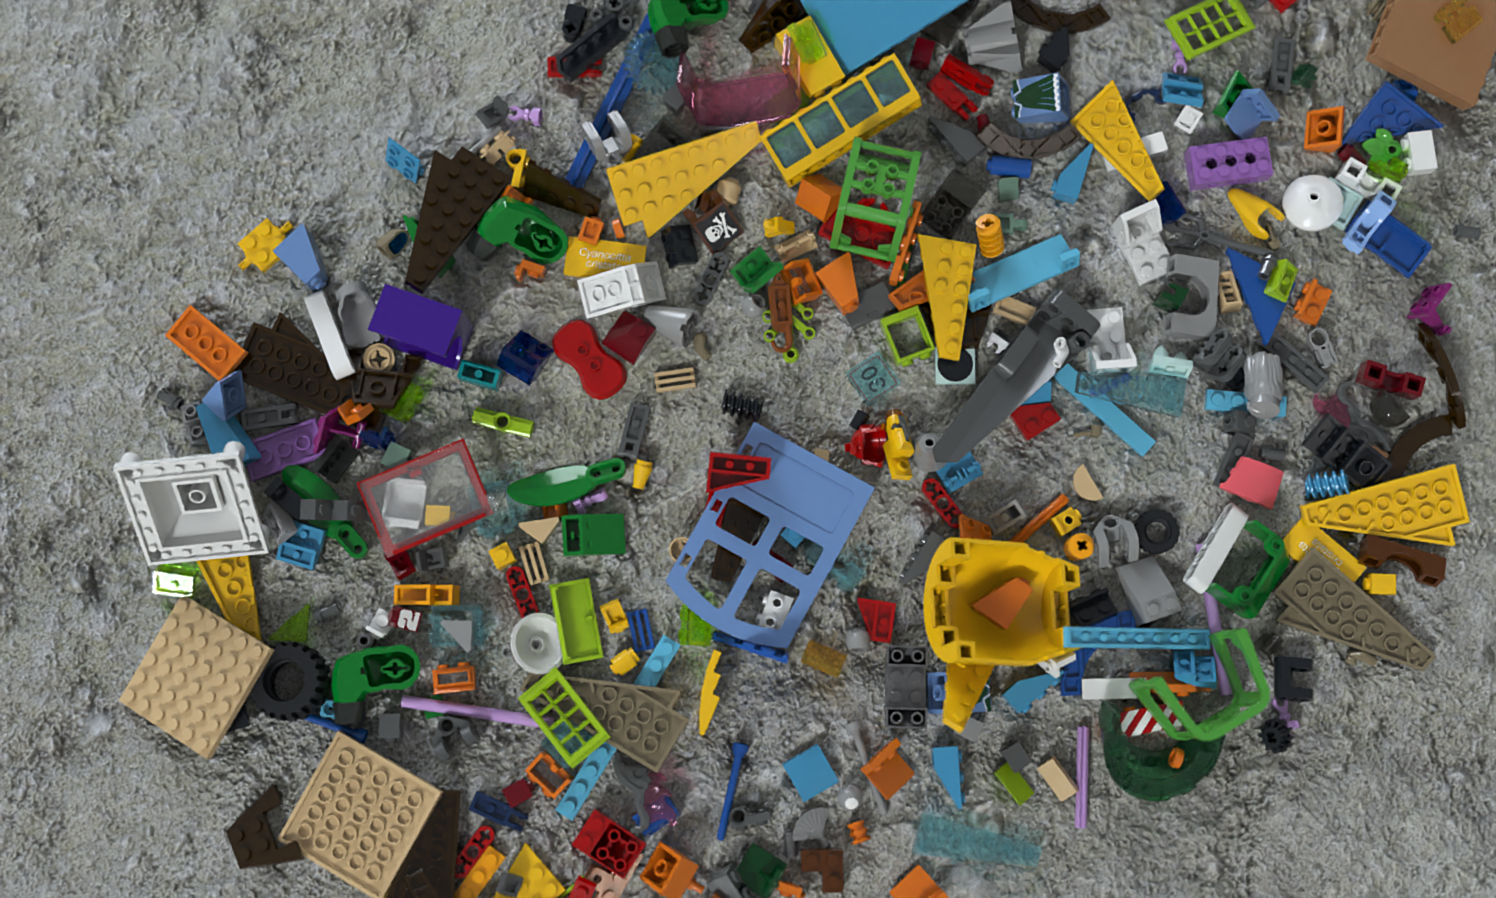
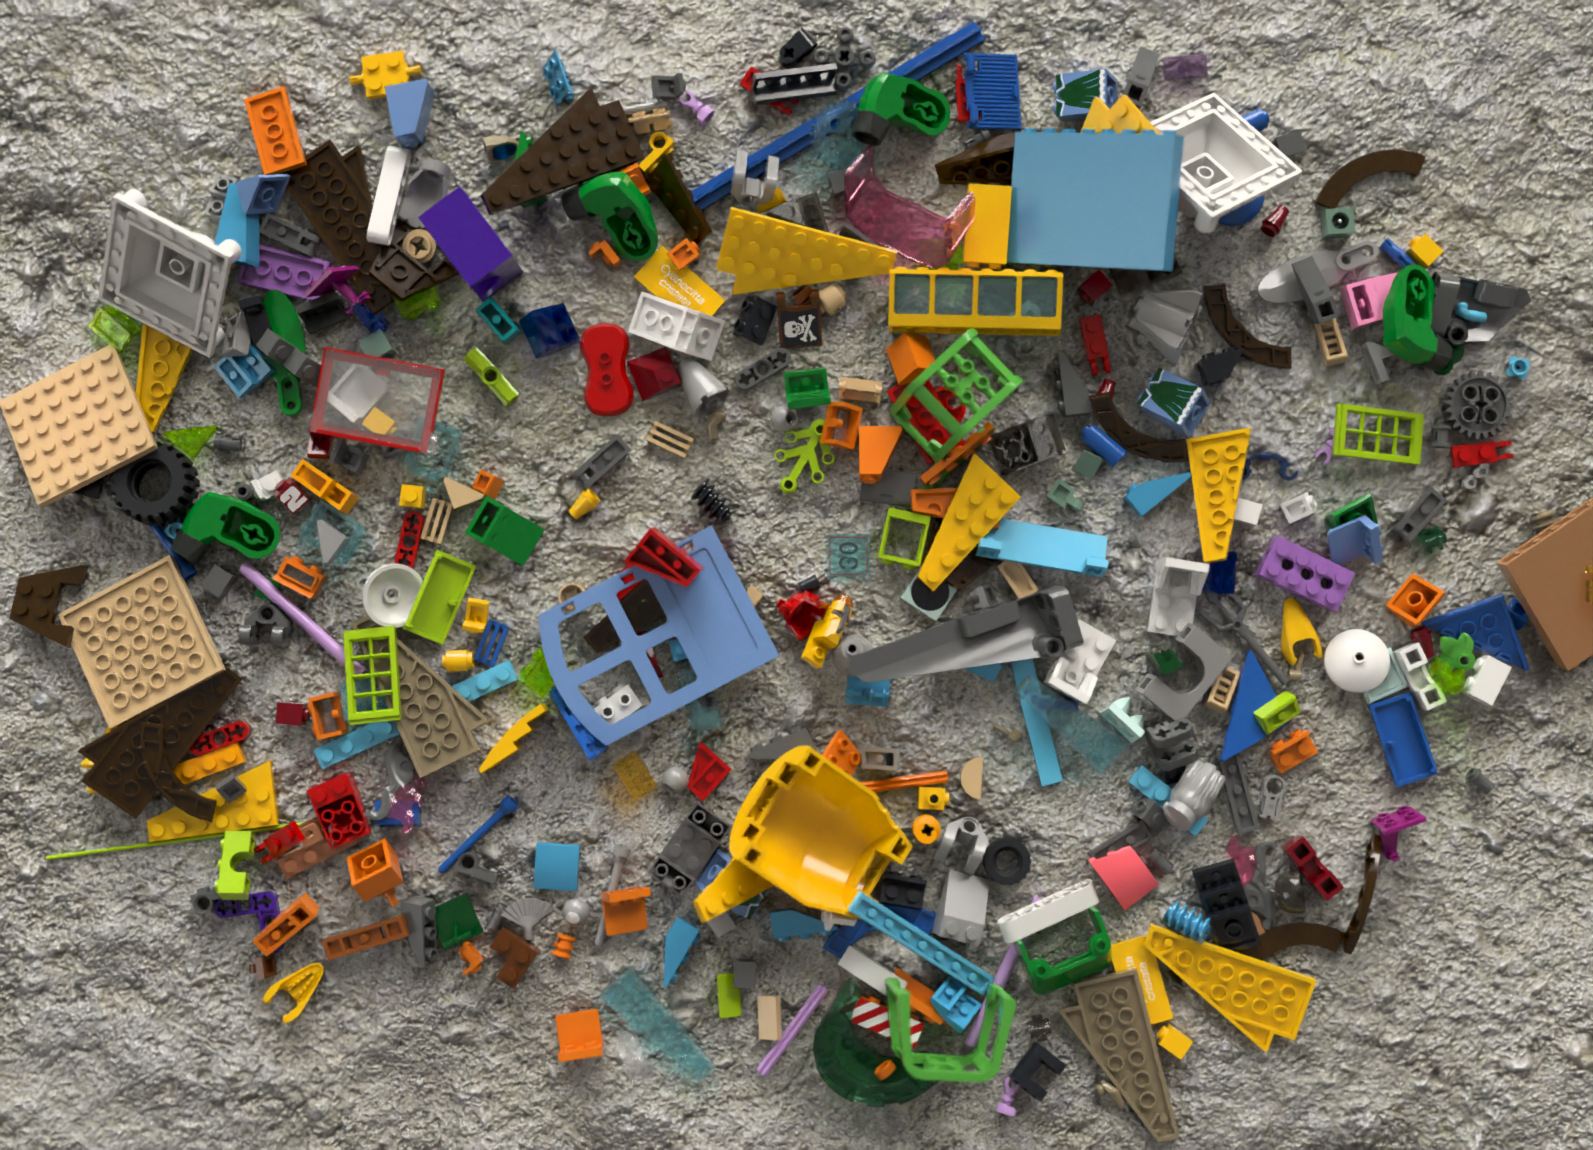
camera: 35 degrees right, 5 degrees up
dark grey pin [157,388,184,410] -> none
orange bracket [337,399,374,425] -> none
dark blue hinge [468,790,529,832] -> none
green plant [507,458,626,506] -> none
lavender piece [572,488,608,514] -> none
orange tile [612,218,625,239] -> none
yellow piece [763,216,795,238] -> none
dark orange plate [768,273,793,353] -> none
clear neon green bracket [787,20,827,64] -> none
red beam [921,478,964,529] -> none
red hinge [940,54,995,96] -> none
orange slope [969,577,1033,629] -> none
light orange piece [975,214,1005,258] -> none
red wing [1010,403,1061,441] -> none
white arm [1052,337,1069,368] -> none
dark azure slope [1162,72,1204,107] -> none
flat silver pin [1257,254,1278,281] -> none
black gear [1257,718,1295,754] -> none
light blue arch [1342,191,1397,255] -> none
reddish brown arch [1358,534,1446,588] -> none

